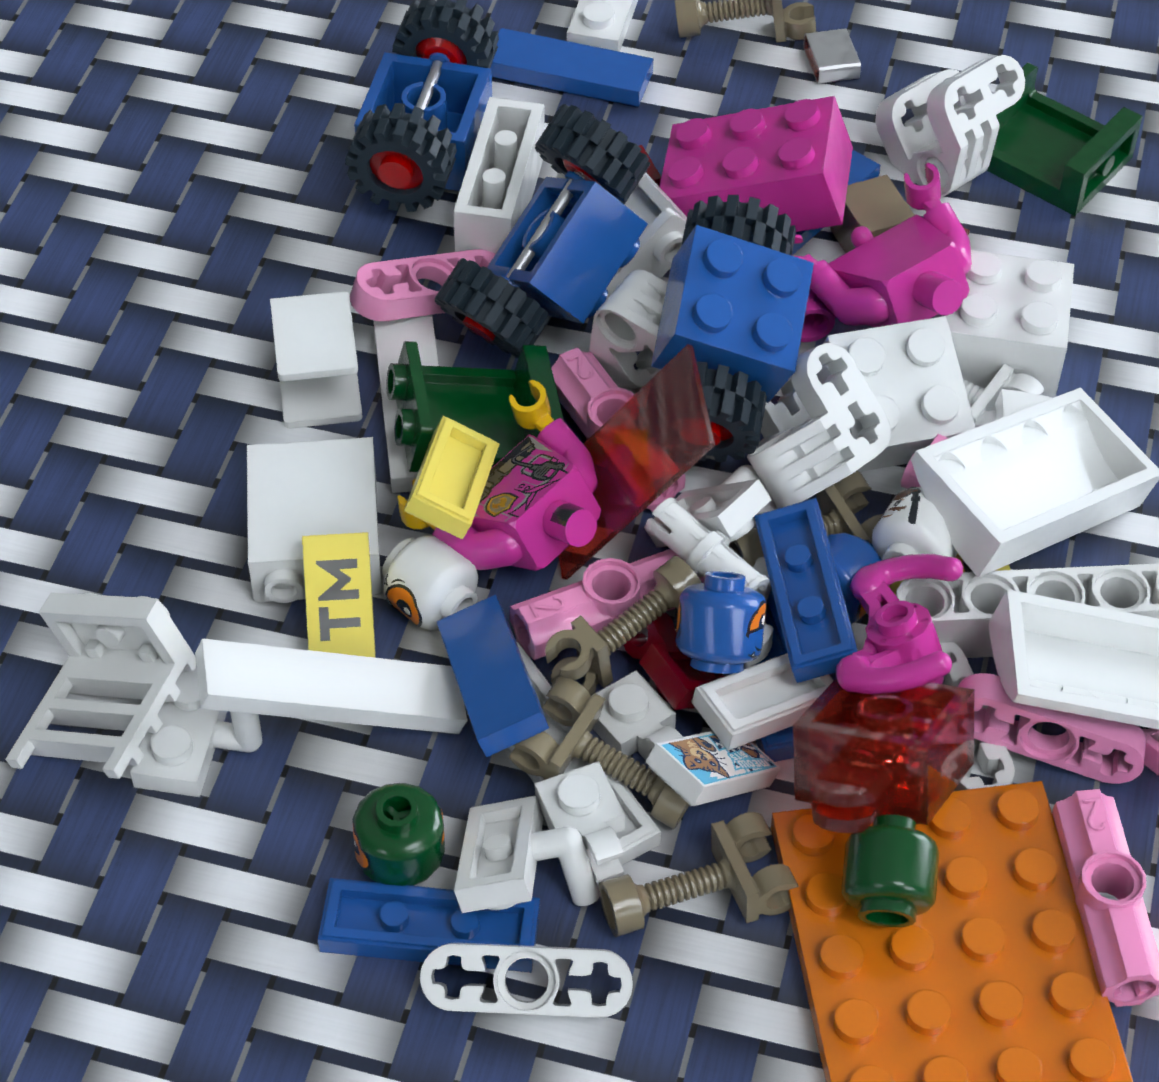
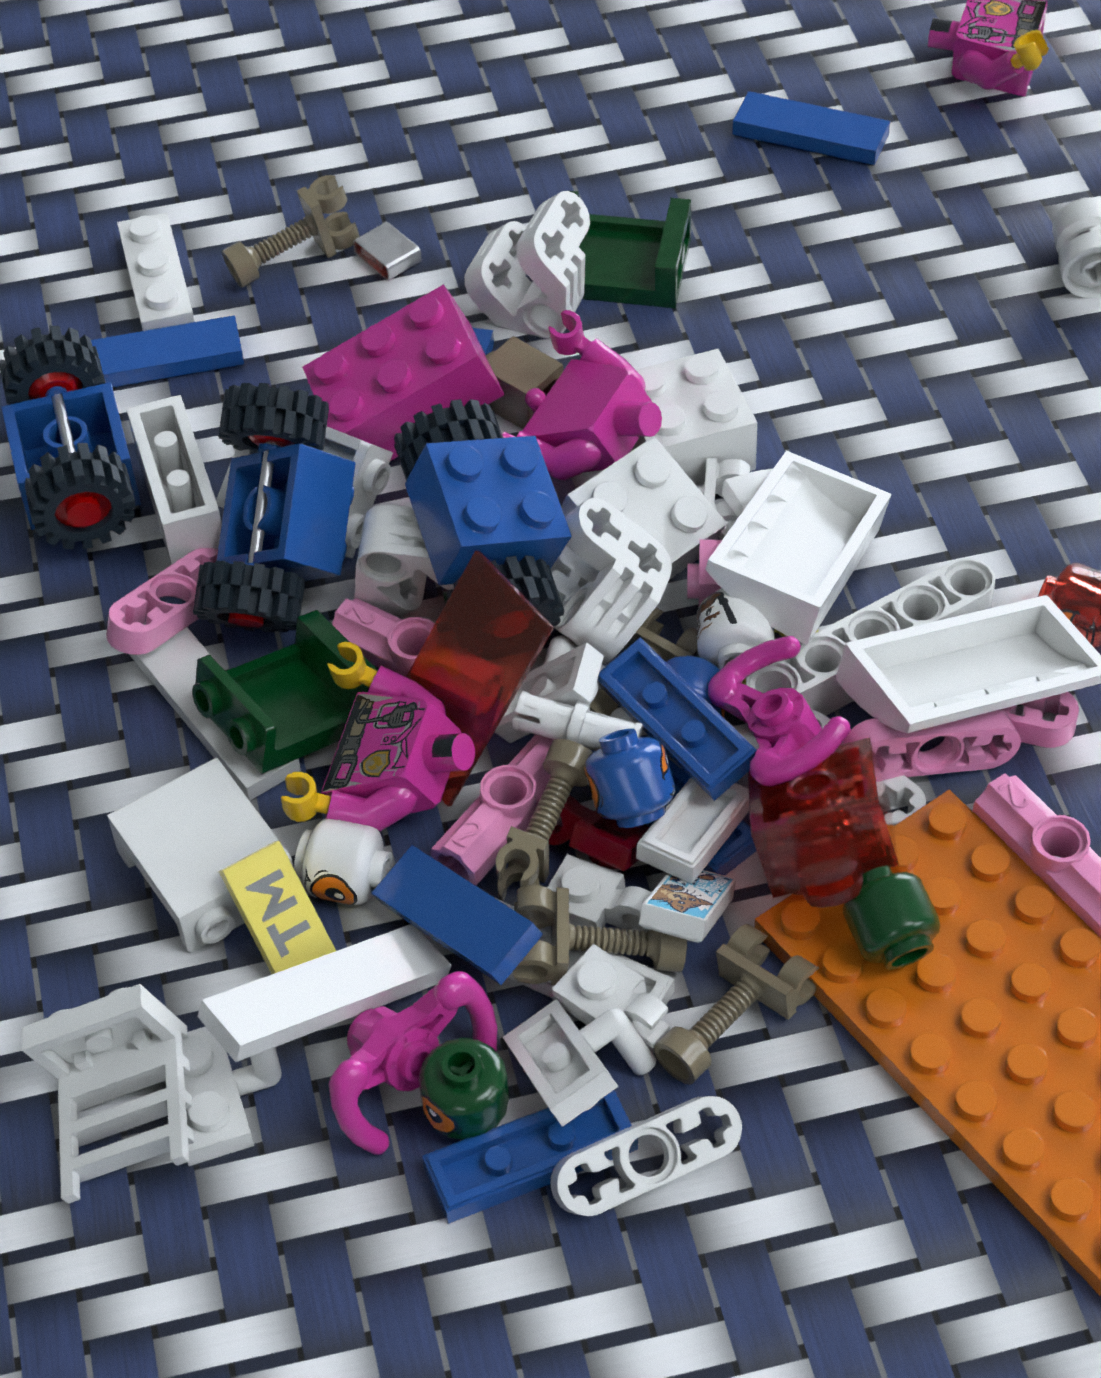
camera: 25 degrees left, 0 degrees up
white piece [270,291,362,429] -> none
light yellow tile [404,416,500,539] -> none
none -> dark pink piece [329,971,497,1155]

